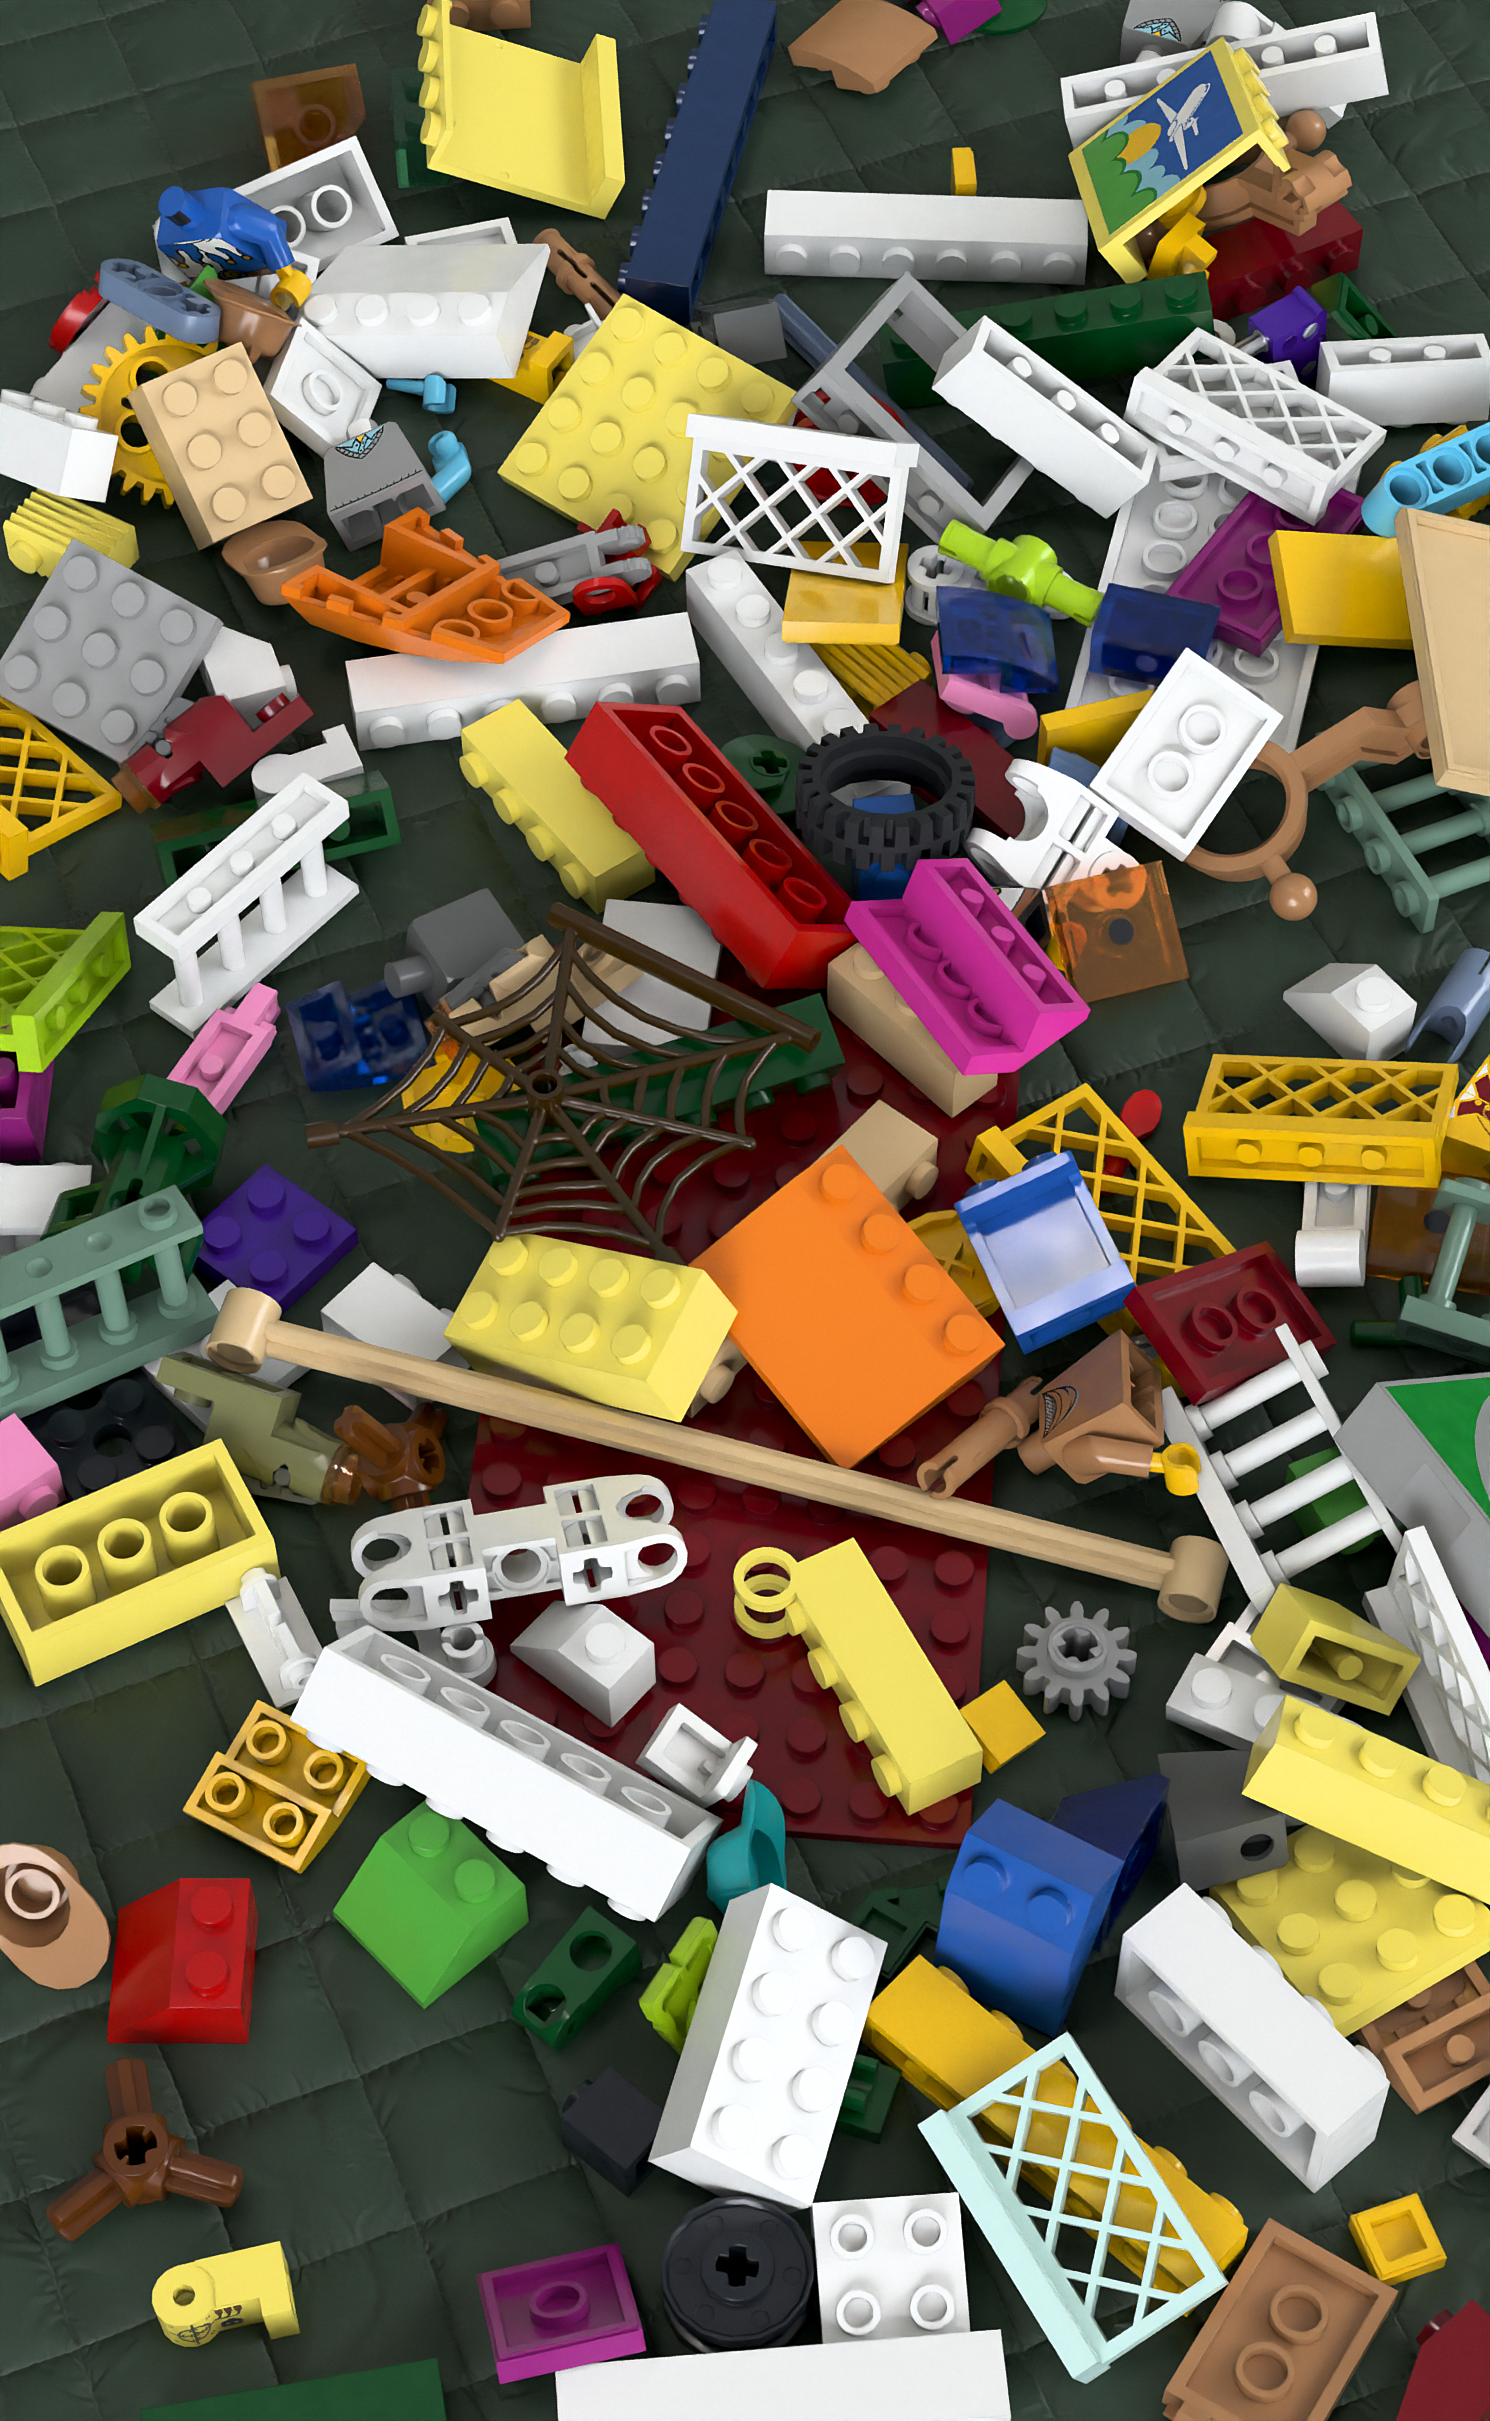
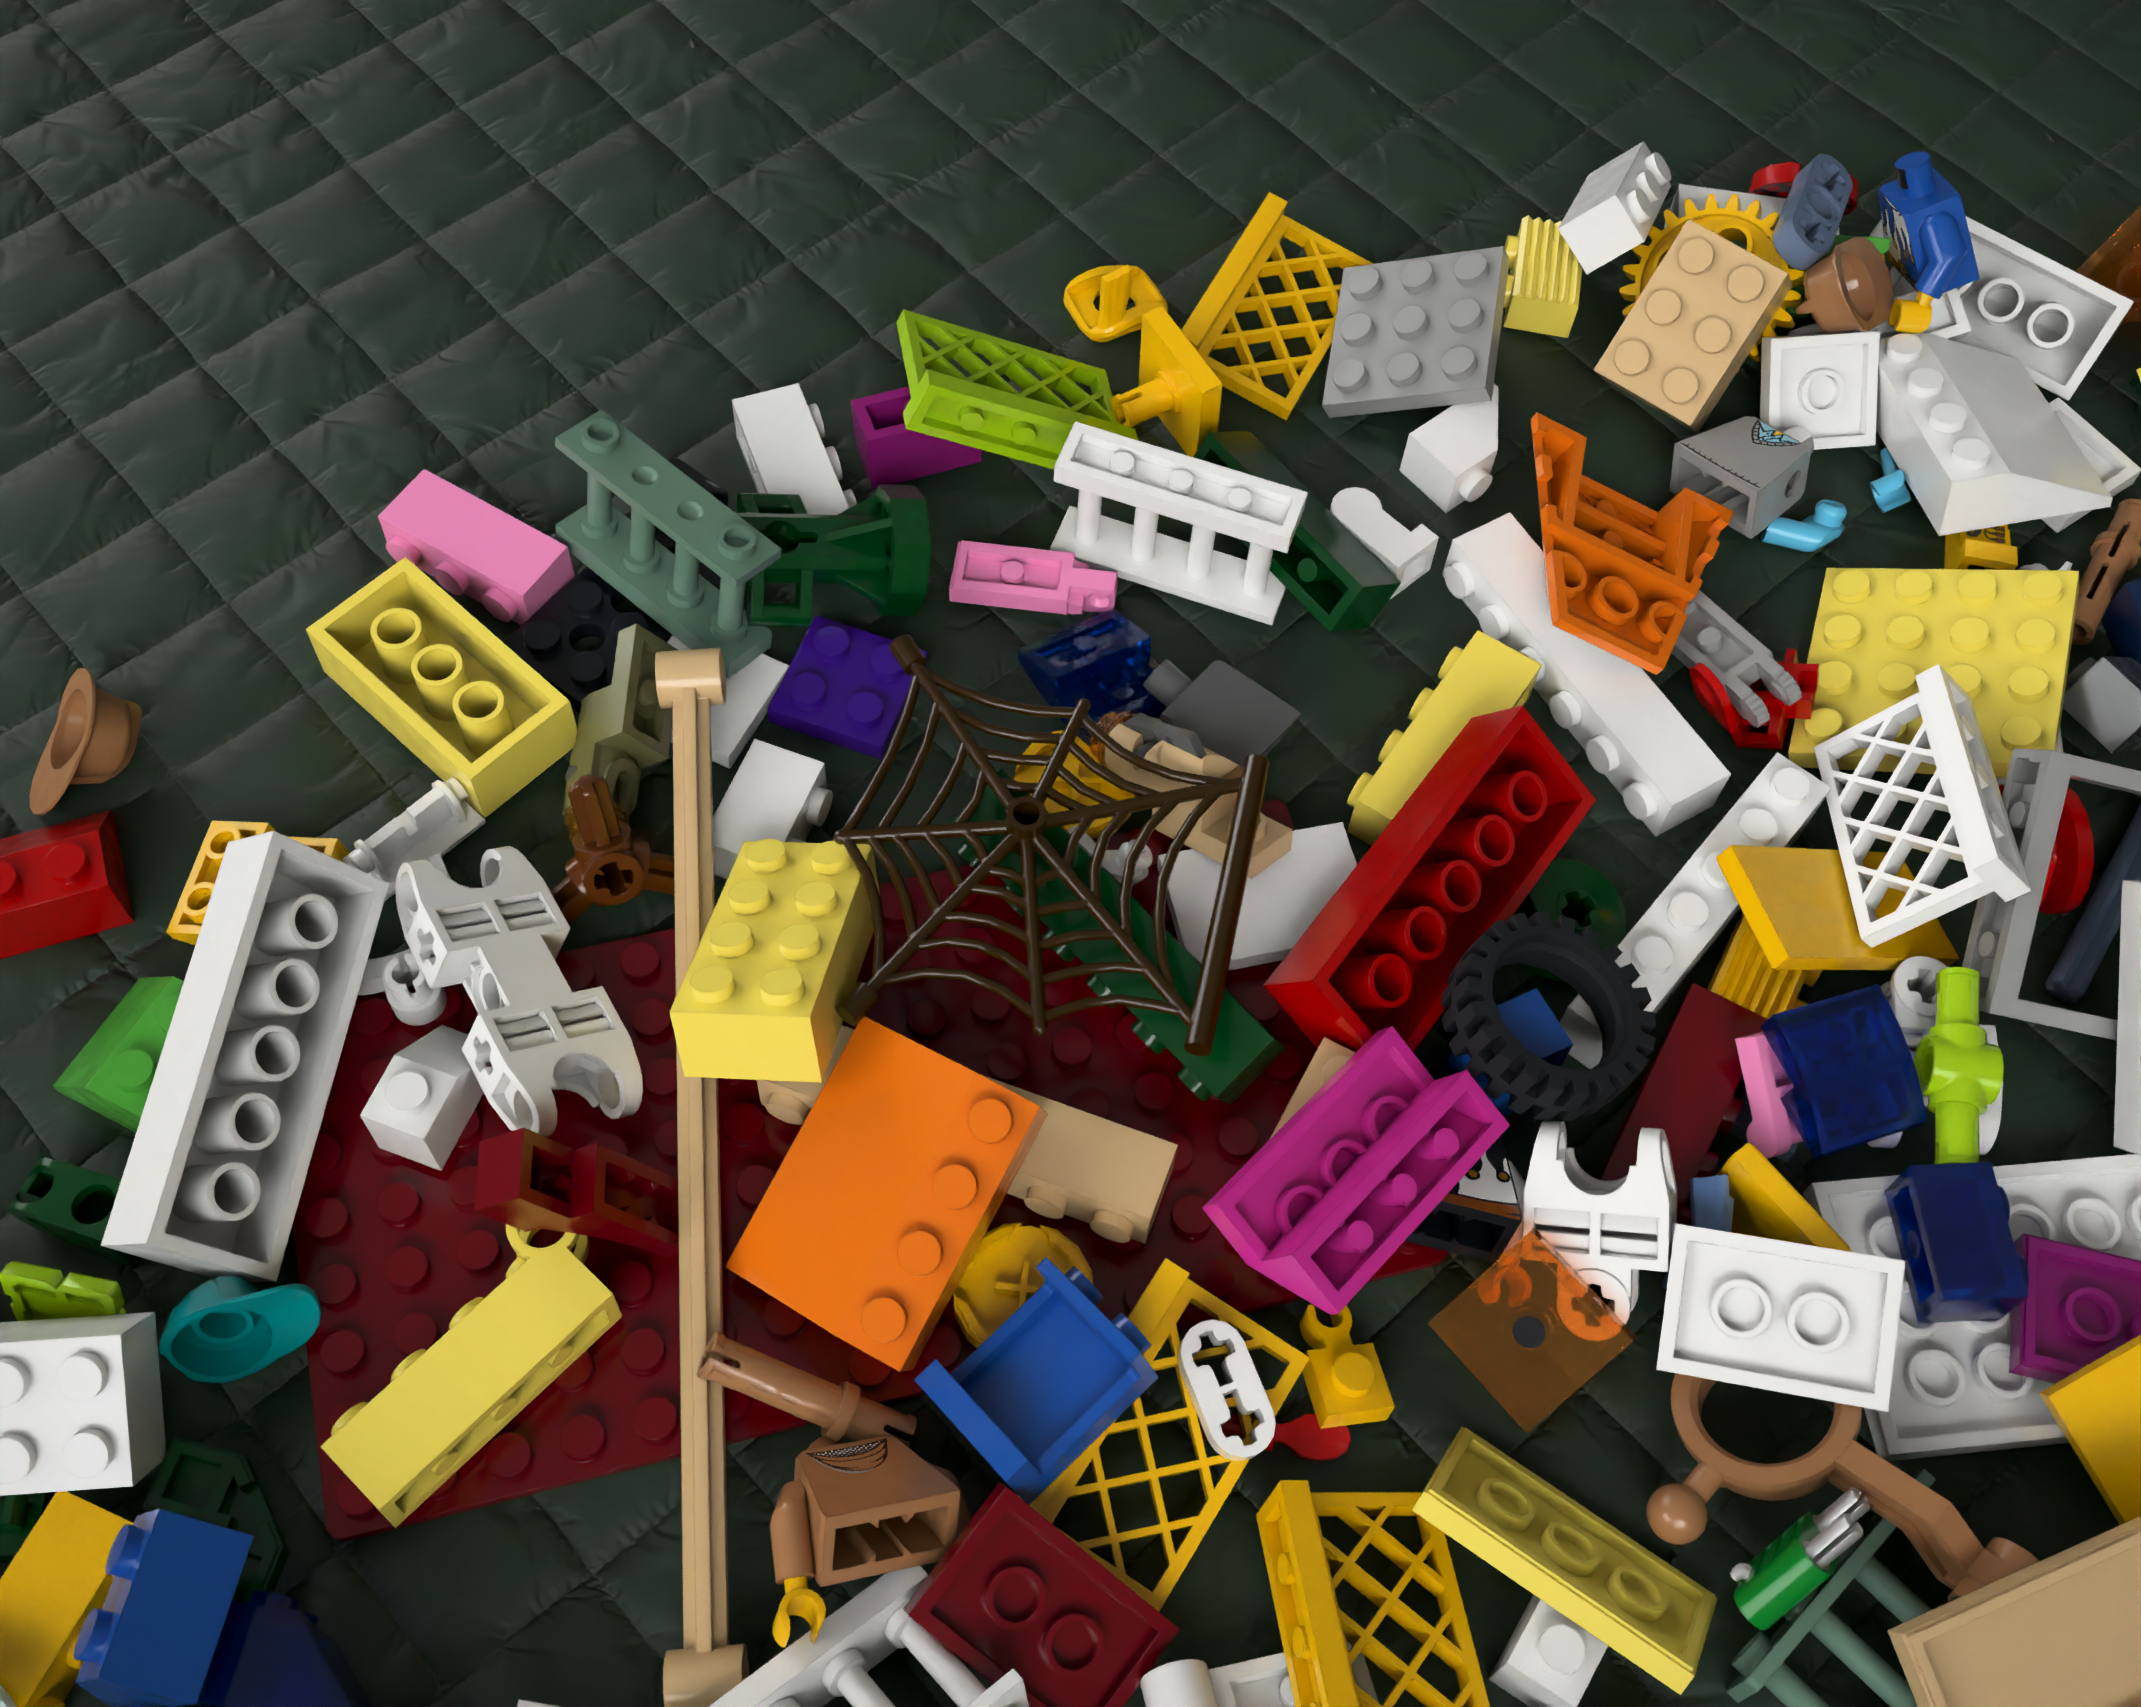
camera: 65 degrees right, 5 degrees up
dark red plate [110,692,314,815] -> none
medium nougat piece [221,520,328,606] -> none
white bracket [635,1703,758,1809] -> none
yellow tile [959,1680,1046,1774] -> none
light grey gear [1016,1601,1137,1721] -> none
none -> dark red slope [474,1128,679,1258]
none -> yellow tile [1111,306,1223,457]
none -> white beam [1177,1319,1276,1461]
none -> yellow plate [1300,1304,1395,1429]
none -> light yellow tile [1412,1427,1718,1695]
none -> green piece [1730,1488,1871,1631]

